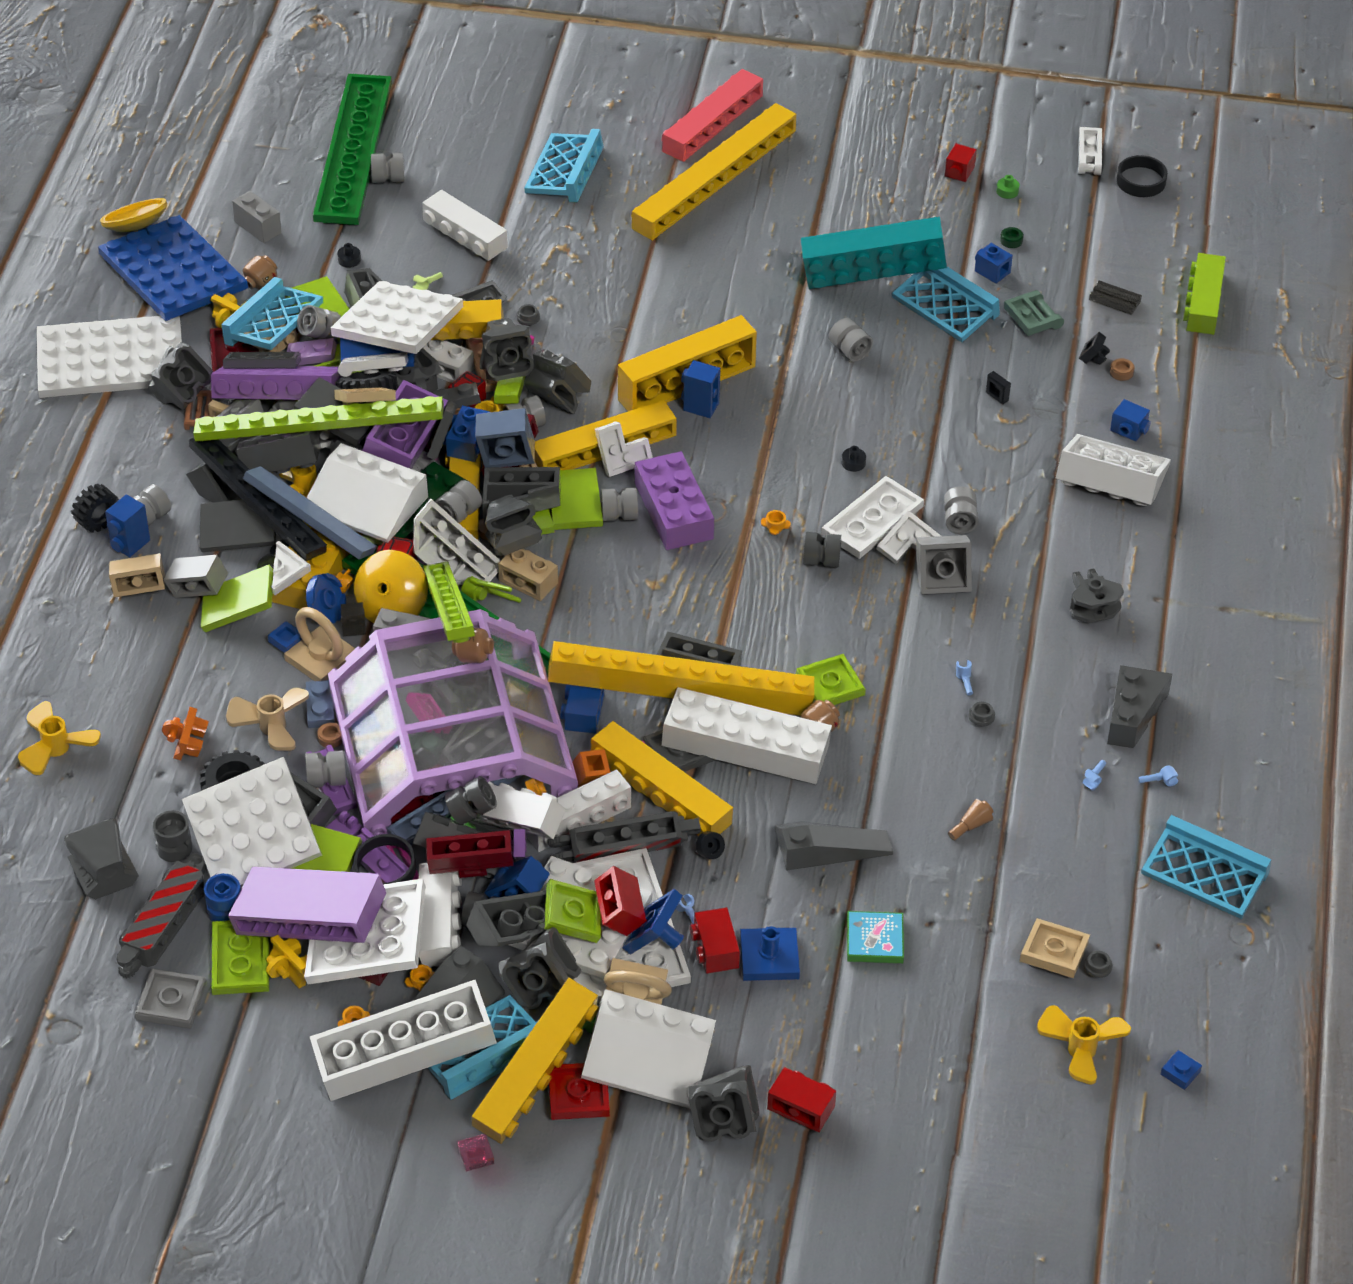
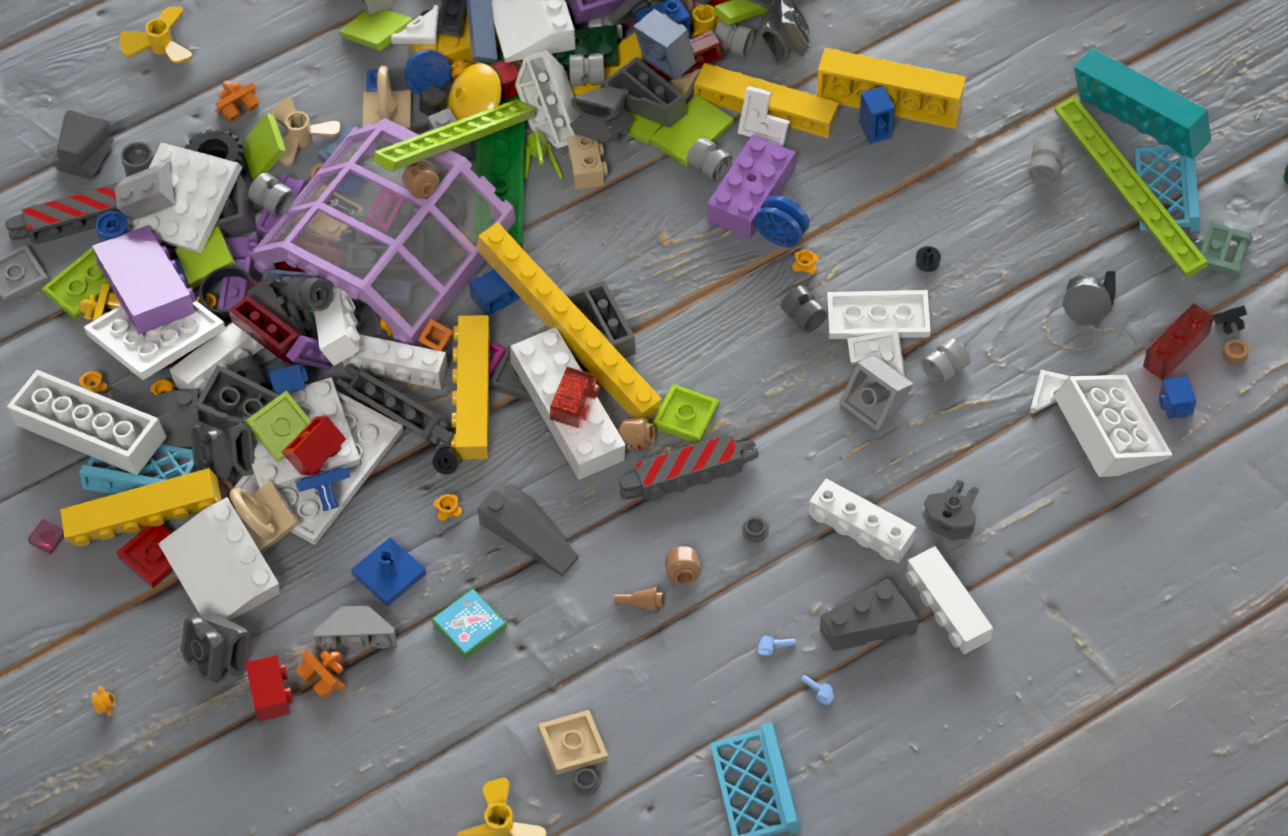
camera: 50 degrees right, 10 degrees up
light blue hand [676,894,694,924] -> none
red brick [690,907,740,974] -> none
light blue hand [956,660,973,696] -> none
blue brick [975,243,1013,283] -> none
none -> light orange plate [92,686,115,717]
none -> light grey slope [115,162,175,221]
none -> lime tile [242,113,286,180]
none -> orange hips [296,650,346,699]
none -> light grey slope [314,606,397,650]
none -> light orange plate [433,494,463,521]
none -> clear red brick [550,366,599,428]
none -> dark grey hinge [619,434,758,501]
none -> medium nougat head [665,546,701,586]
none -> blue wheel [754,195,810,248]
none -> white brick [809,479,916,563]
none -> white brick [906,547,993,654]
none -> white tile [1030,370,1069,413]
none -> lime plate [1054,96,1208,278]
none -> dark grey hat [1063,275,1112,324]
none -> clear red brick [1143,303,1214,381]

